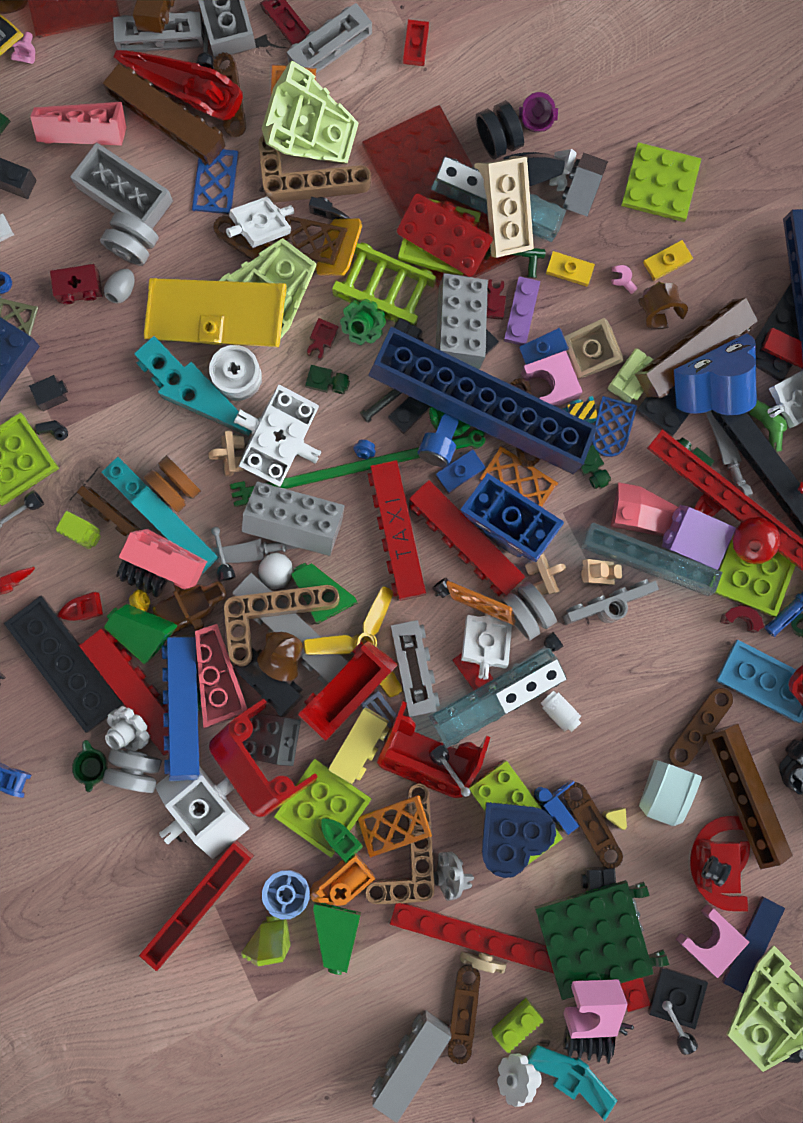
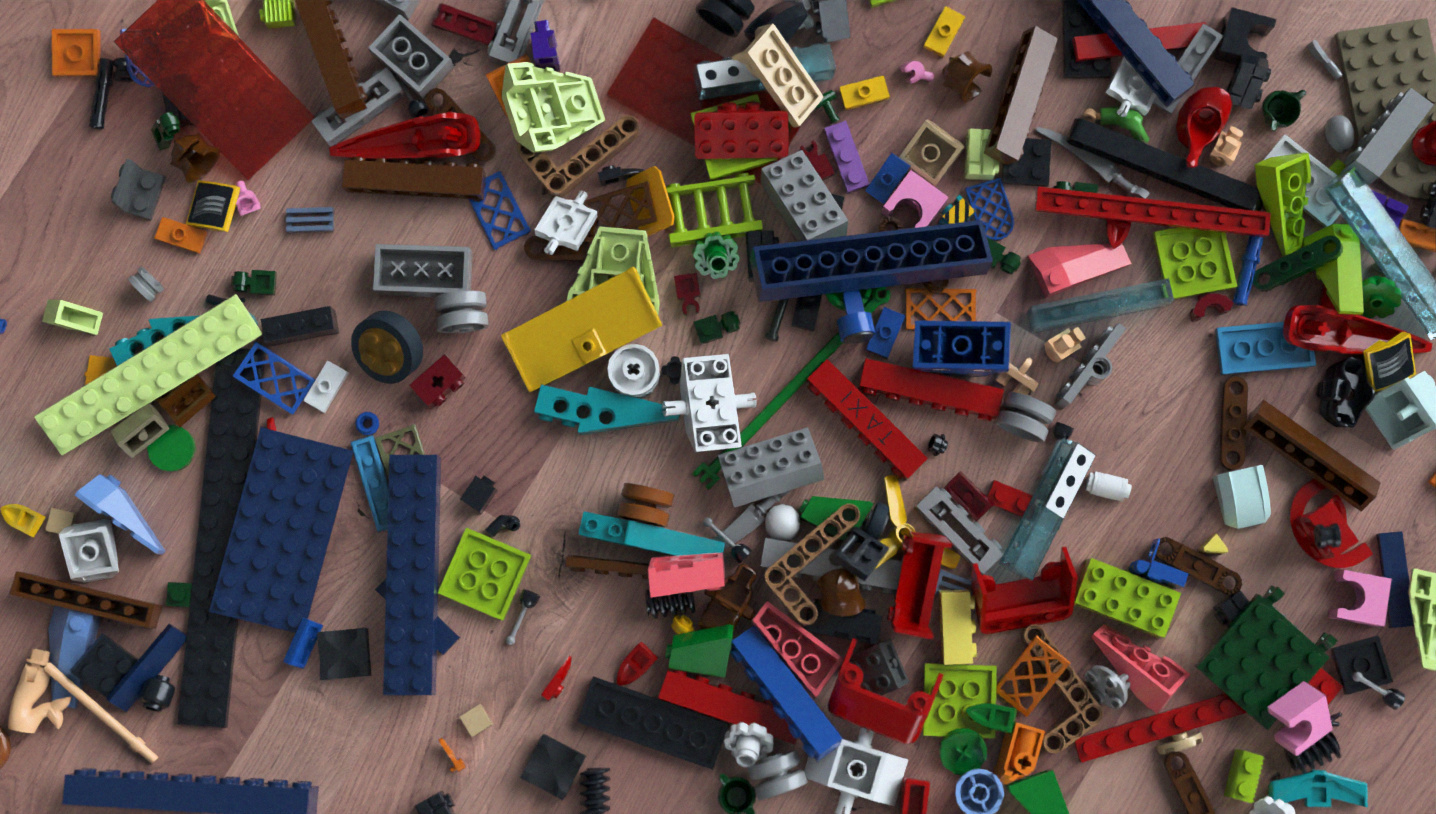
camera: 30 degrees left, 0 degrees up
coral wedge [30,102,127,146] -> none
lime brick [56,511,101,549] -> none
light grey animal [104,269,135,304] -> none
light nougat hips [208,431,245,476] -> none
blue plate [353,439,376,459] -> none
hinge [429,745,470,797] -> none
orange window [446,581,516,625] -> none
white plate [461,613,512,680] -> none
dark blue plate [482,802,556,878] -> none
medium lavender brick [662,505,736,570] -> none
blue brick [674,333,757,415] -> none
red cylinder [732,517,780,564] -> none
none -> sand blue tile [286,207,334,233]
none -> wheel [351,311,423,384]
none -> dark purple hips [531,20,560,71]
none -> black plate [661,356,682,384]
none -> black plate [829,527,889,581]
none -> black wheel [863,502,889,540]
none -> green tile [939,728,987,775]
none -> dark red plate [944,471,994,522]
none -> coral wedge [1092,624,1191,714]

